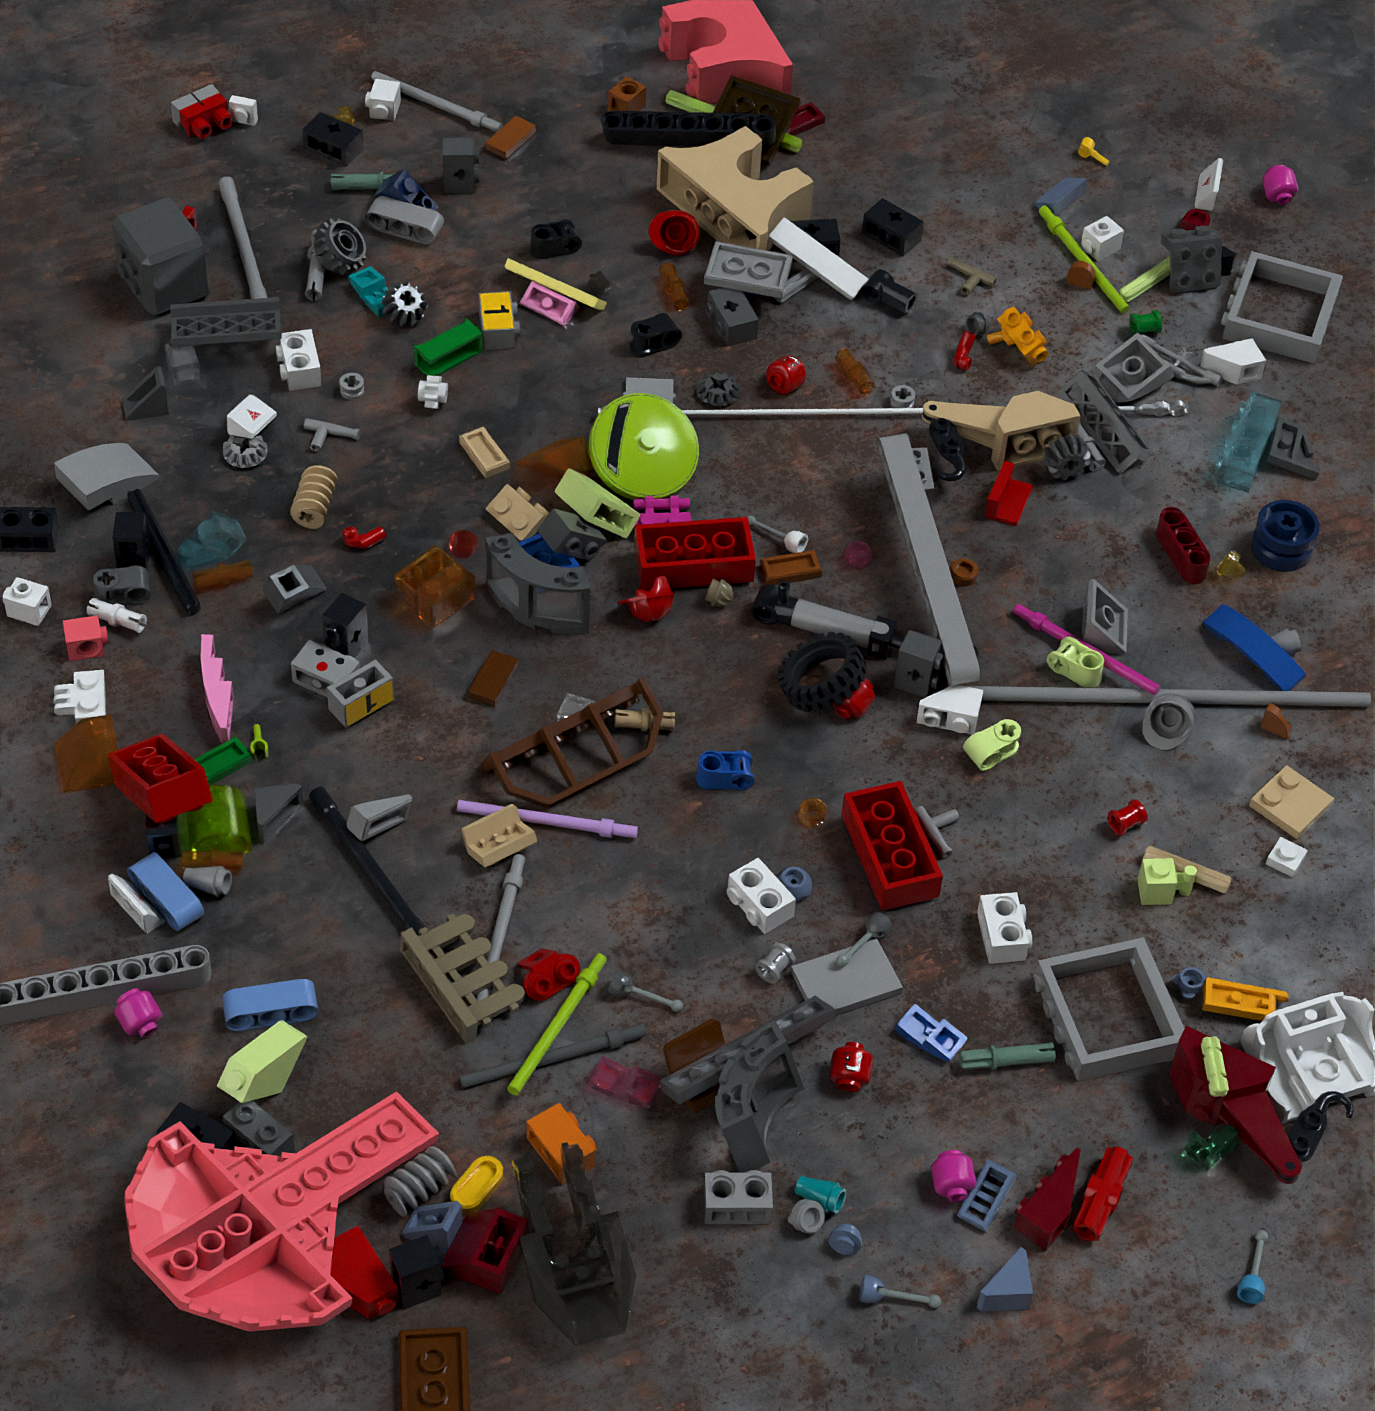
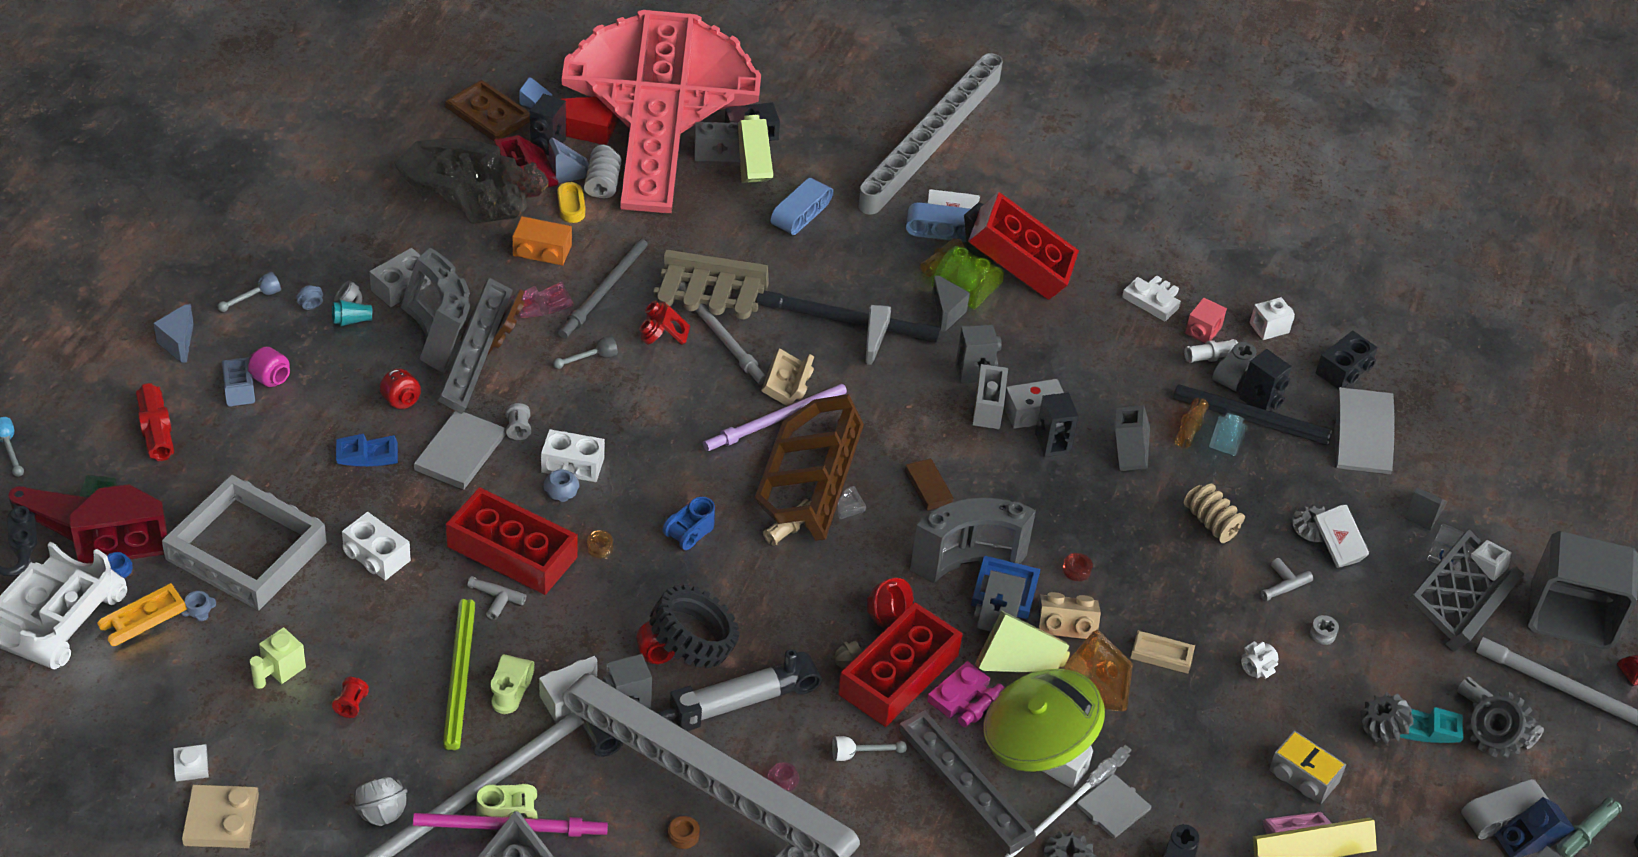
camera: 135 degrees right, 5 degrees down
clear orange slope [55,714,118,794] -> none
dark pink head [114,988,163,1038] -> none
light grey cone [183,866,232,897] -> none
green tile [194,736,253,786] -> none
bright pink slope [200,634,234,744] -> none
lime hand [250,724,269,759] -> none
white brick [275,329,322,391] -> none
red arm [342,526,386,549] -> none
clear orange slope [393,545,476,629] -> none
green window [414,318,483,376] -> none
lime bar [507,953,607,1096] -> none
dark orange tile [760,550,822,585] -> none
hinge [836,912,893,967] -> none
sand green axle [959,1042,1056,1071] -> none
dark red slope [1014,1147,1081,1251] -> none
tan axle [1143,846,1231,893] -> none
yellowish green axle [1201,1036,1229,1097] -> none
none -> lime axle [443,599,475,751]
none -> medium blue slope [519,77,552,108]
none -> flat silver plate [900,710,1036,855]
none -> dark grey brick [955,325,1001,383]
none -> white slope [1471,540,1512,581]

